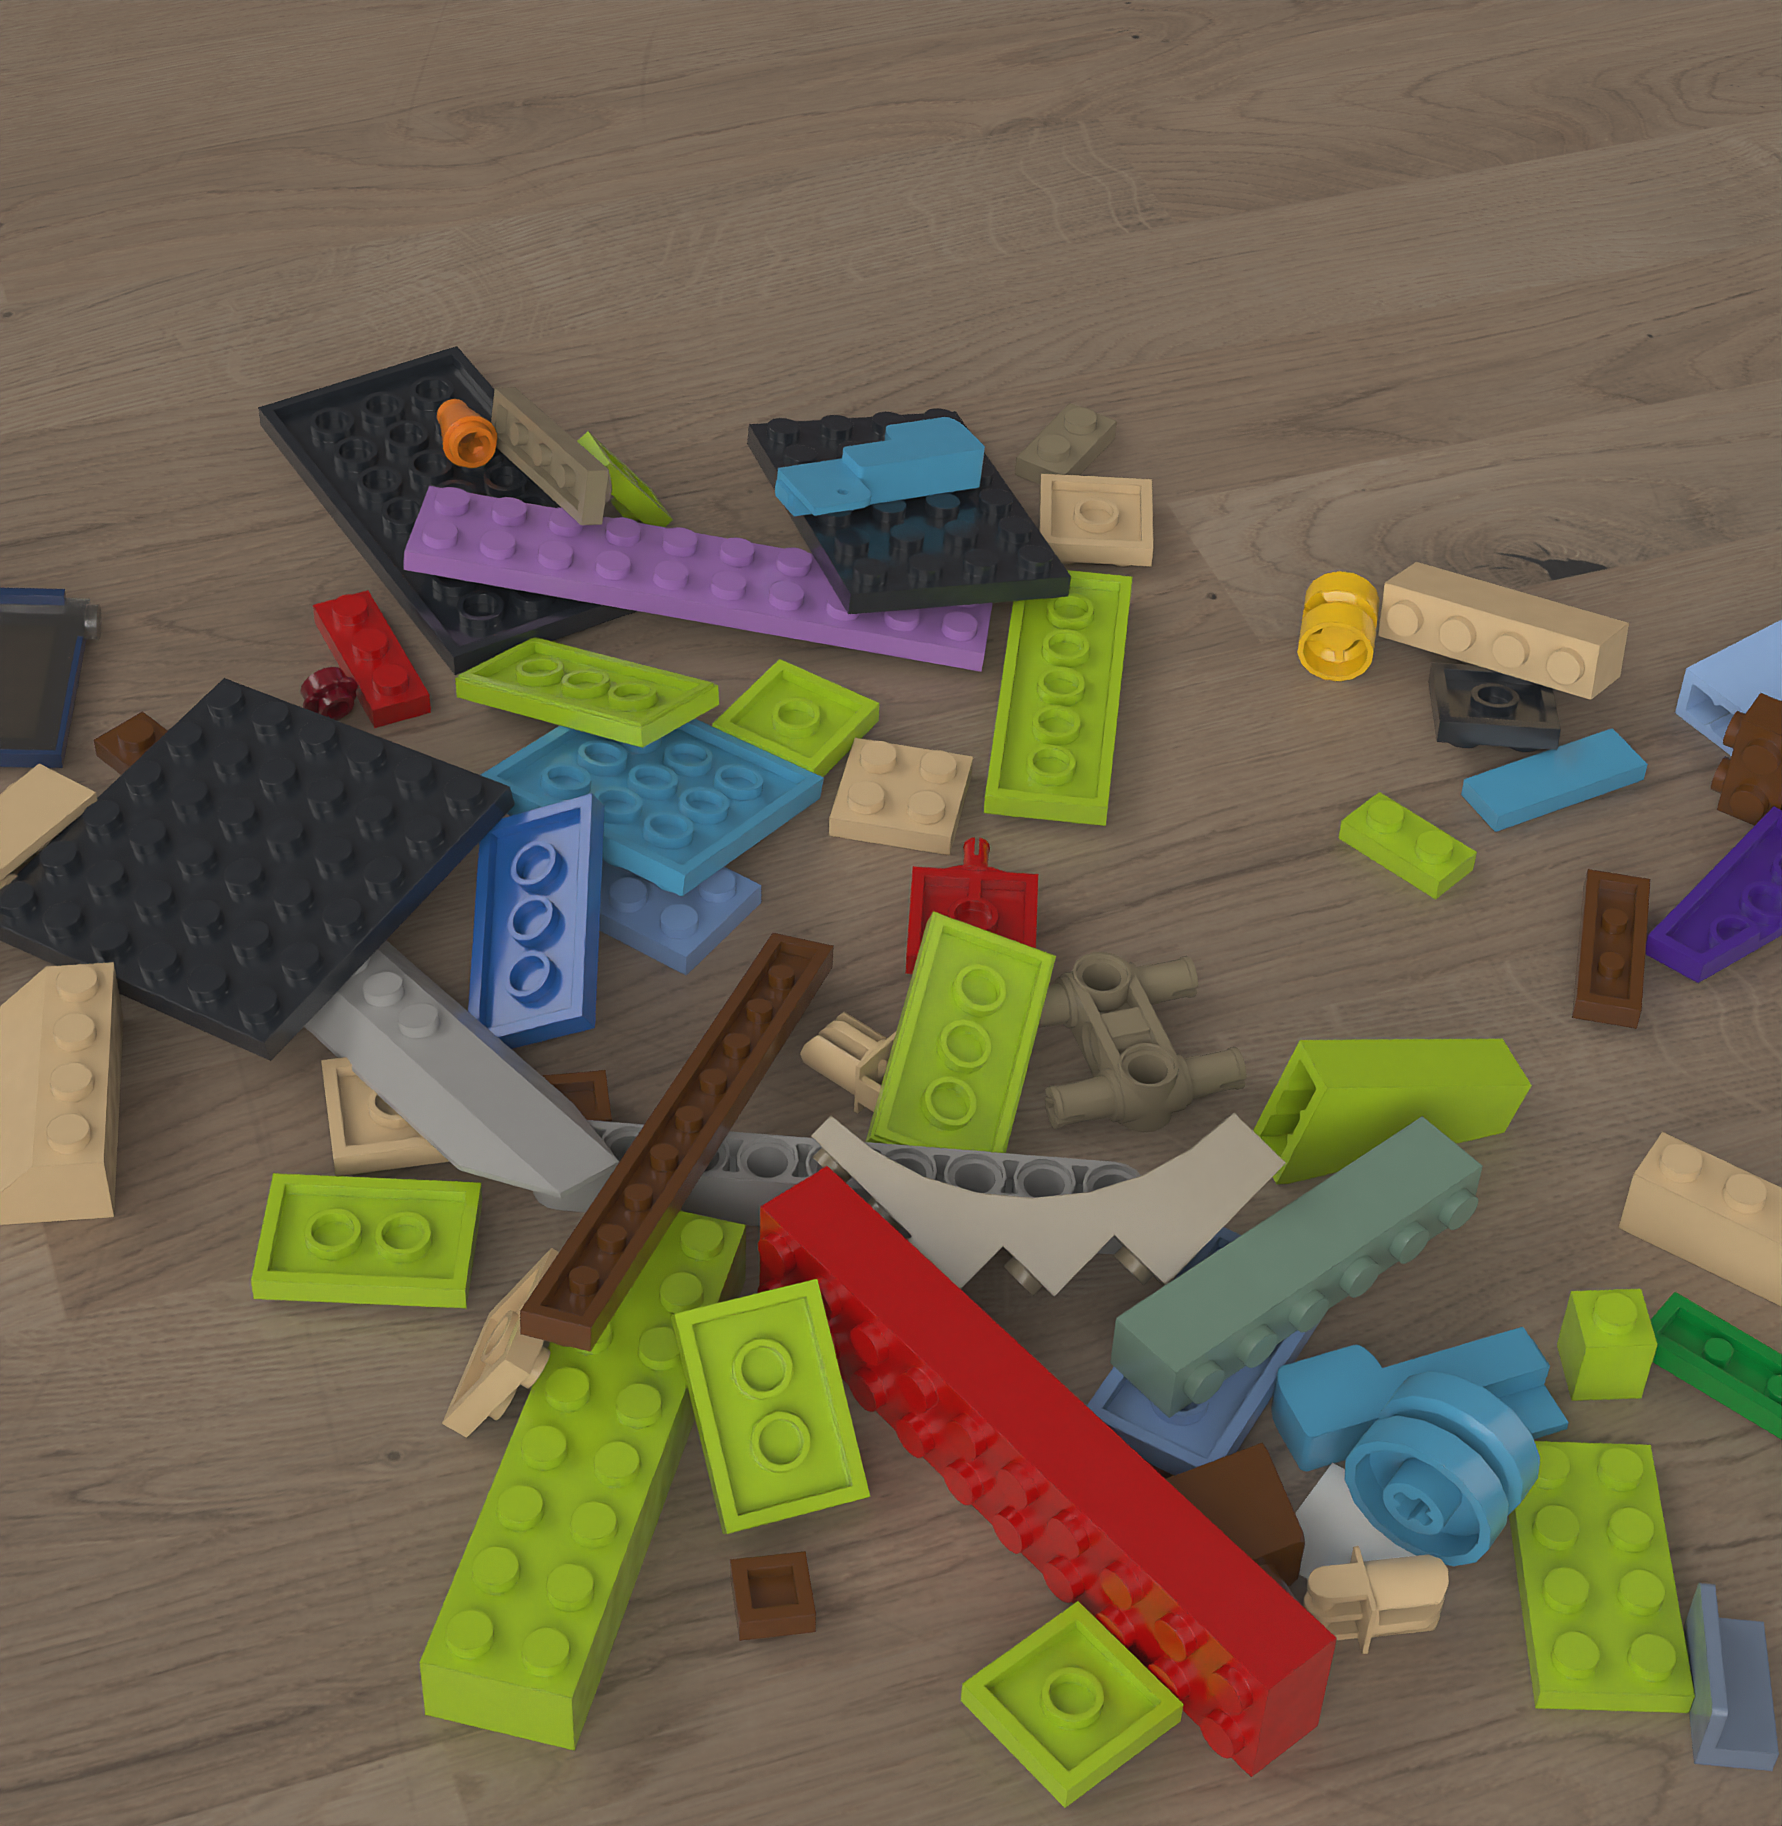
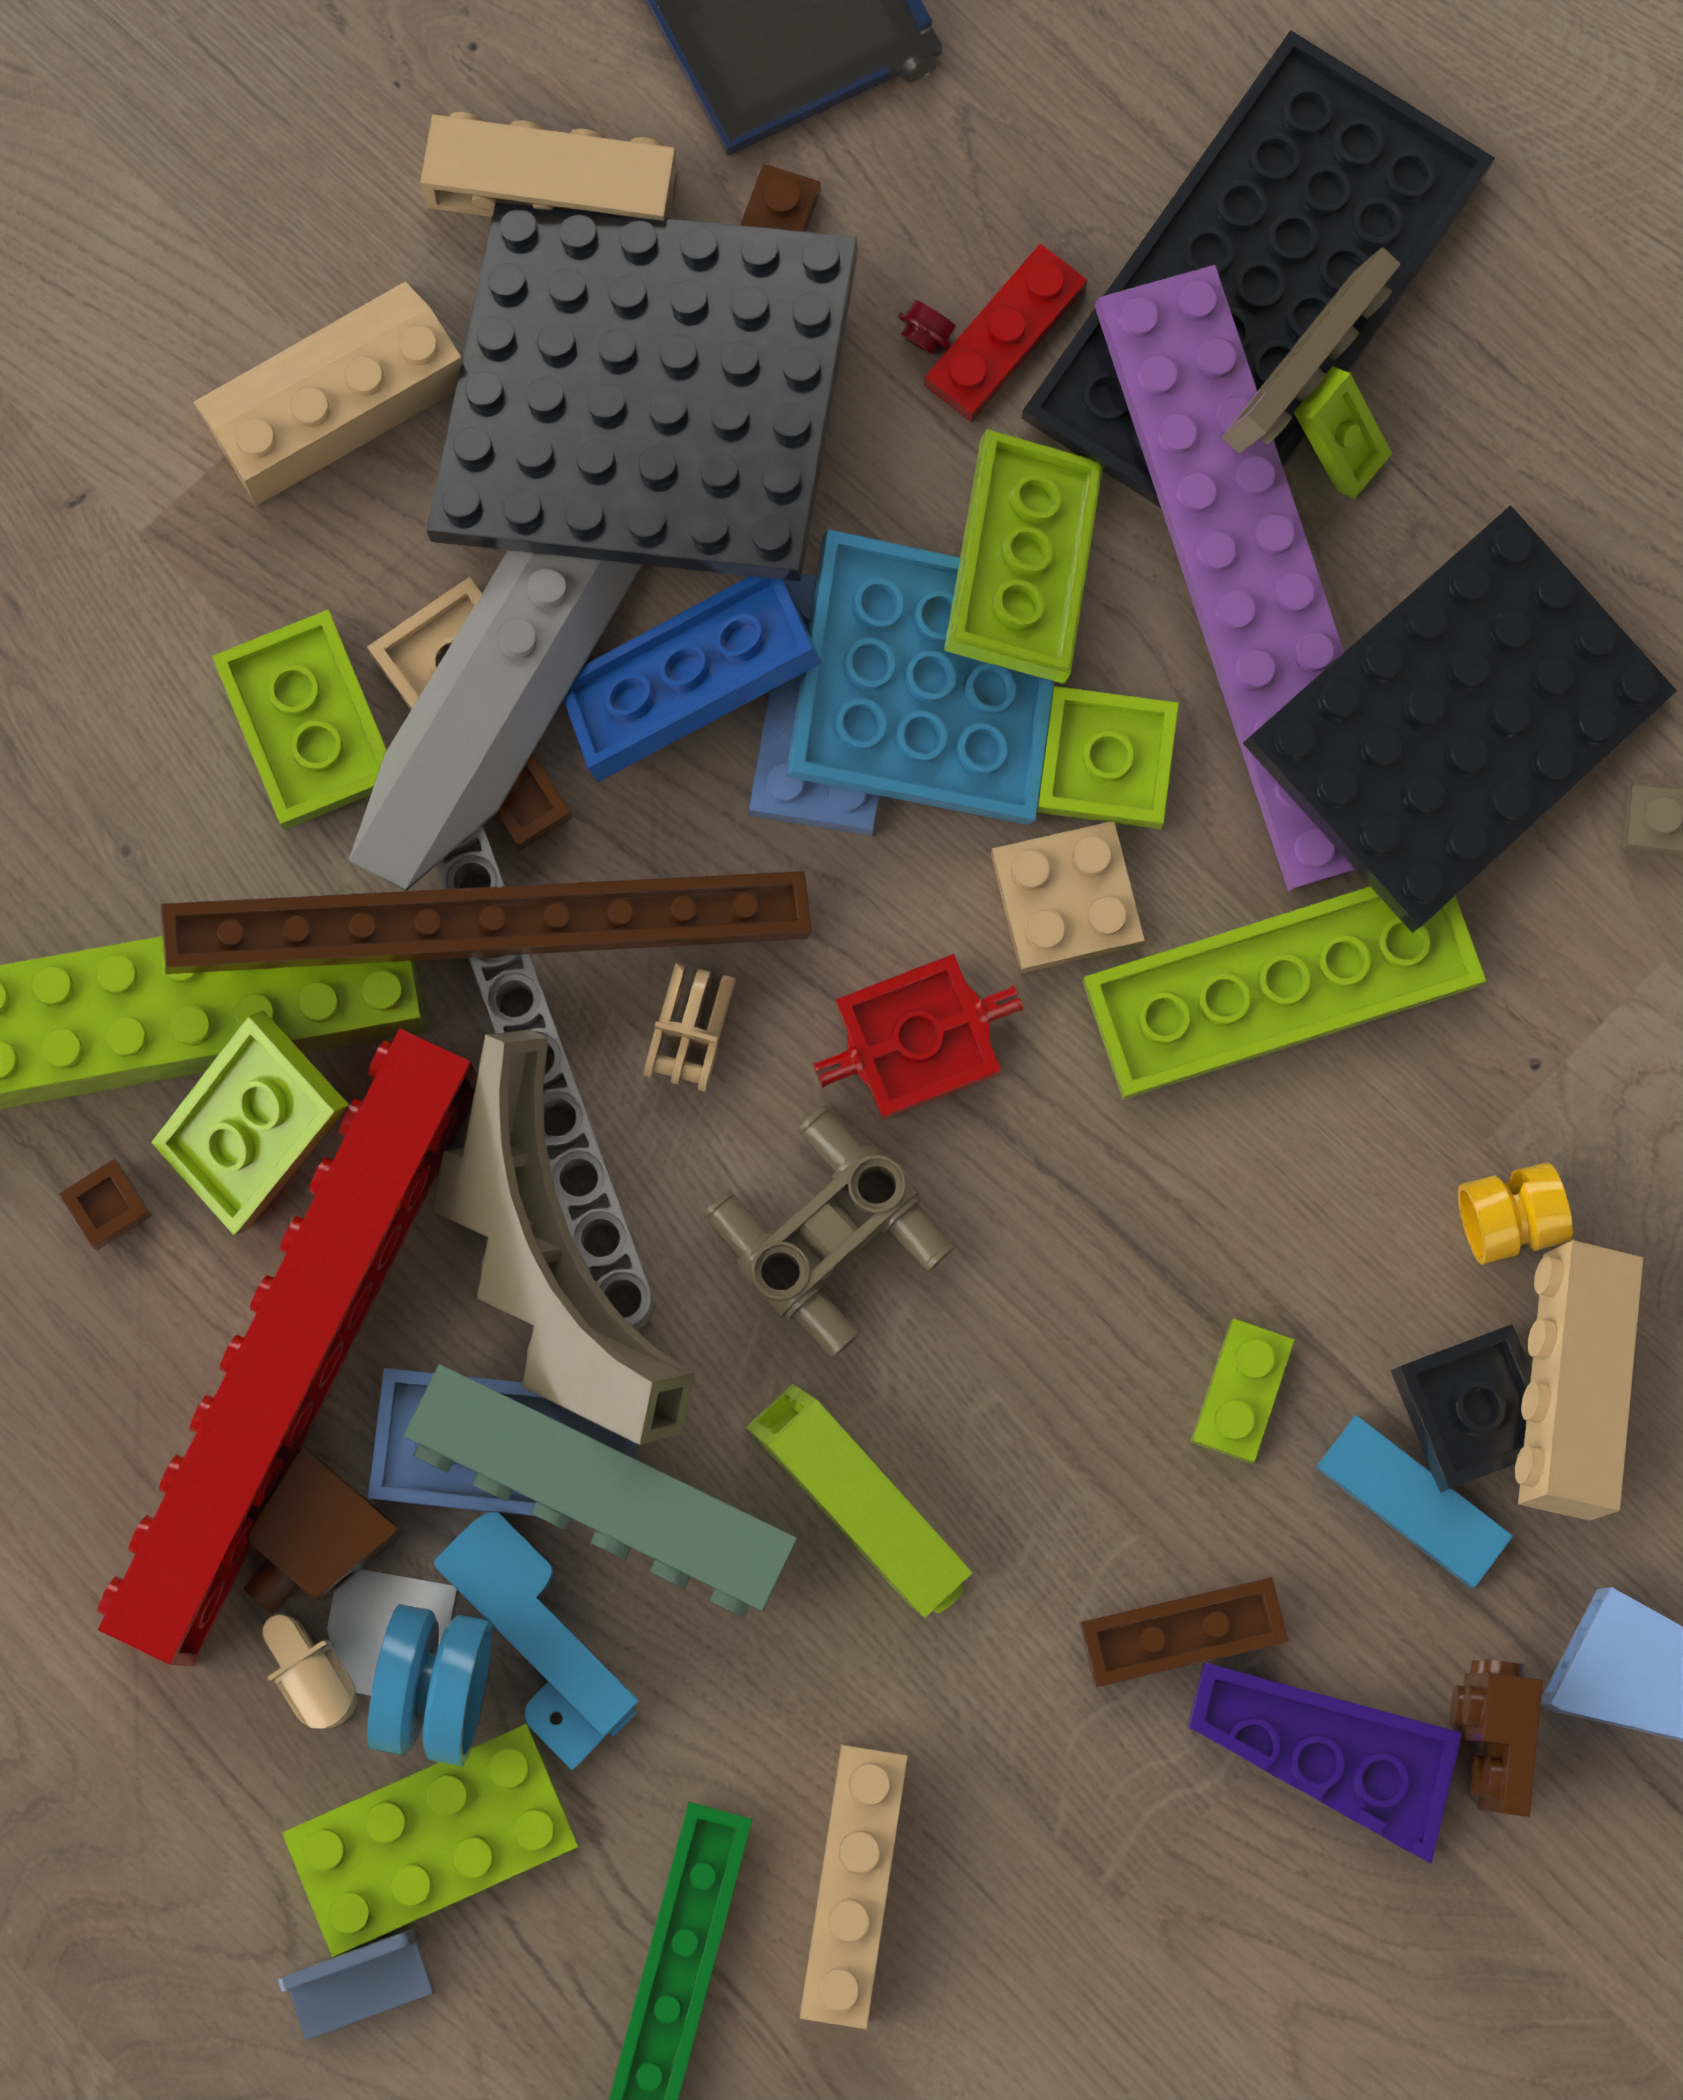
camera: 65 degrees right, 35 degrees up
orange cone [437,399,497,468] -> none
tan plate [442,1248,559,1438] -> none
dark azure piece [775,417,985,516] -> none
lime tile [866,911,1056,1153] -> none
lime plate [961,1601,1184,1808] -> none
tan plate [1039,474,1153,567] -> none
lime brick [1557,1289,1657,1401] -> none

